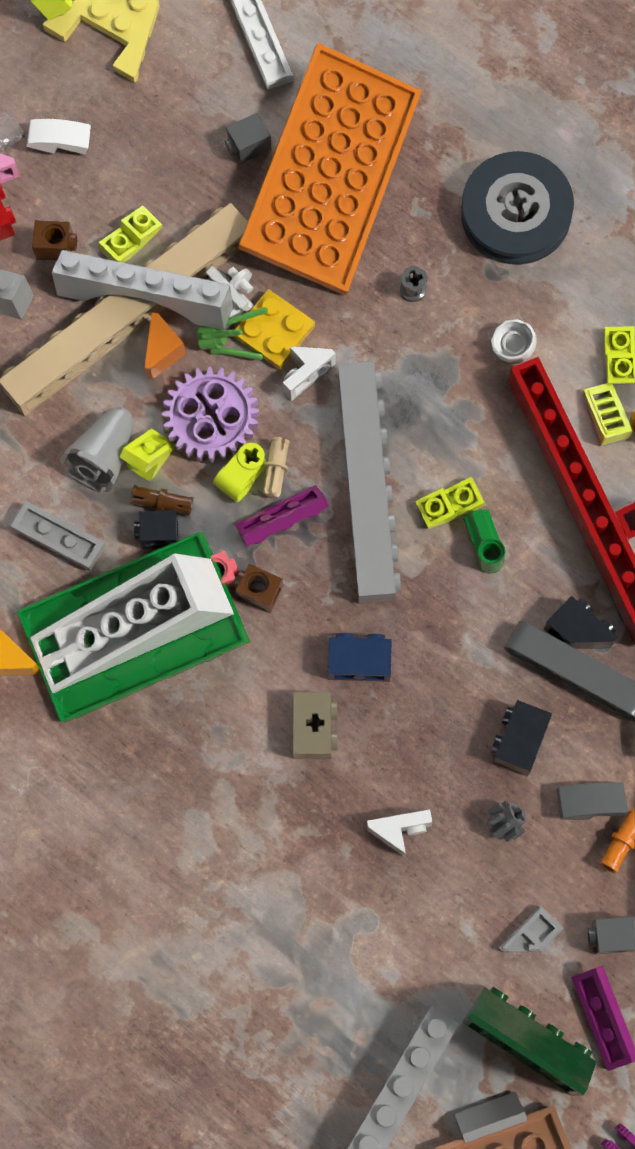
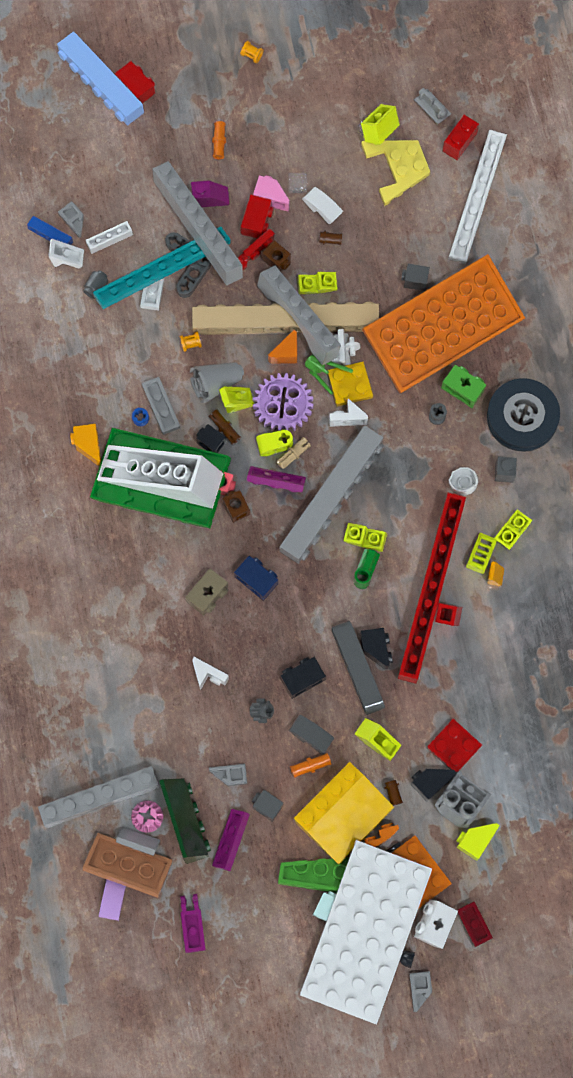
camera: 35 degrees right, 0 degrees up
none -> bright pink gear [131,801,163,833]
none -> blue bush [132,408,149,427]
none -> light orange bush [180,331,202,352]
none -> red hinge [238,229,275,271]
none -> reddish brown pin [319,230,342,245]
none -> bright green brick [441,365,486,408]
none -> dark grey brick [495,457,517,483]

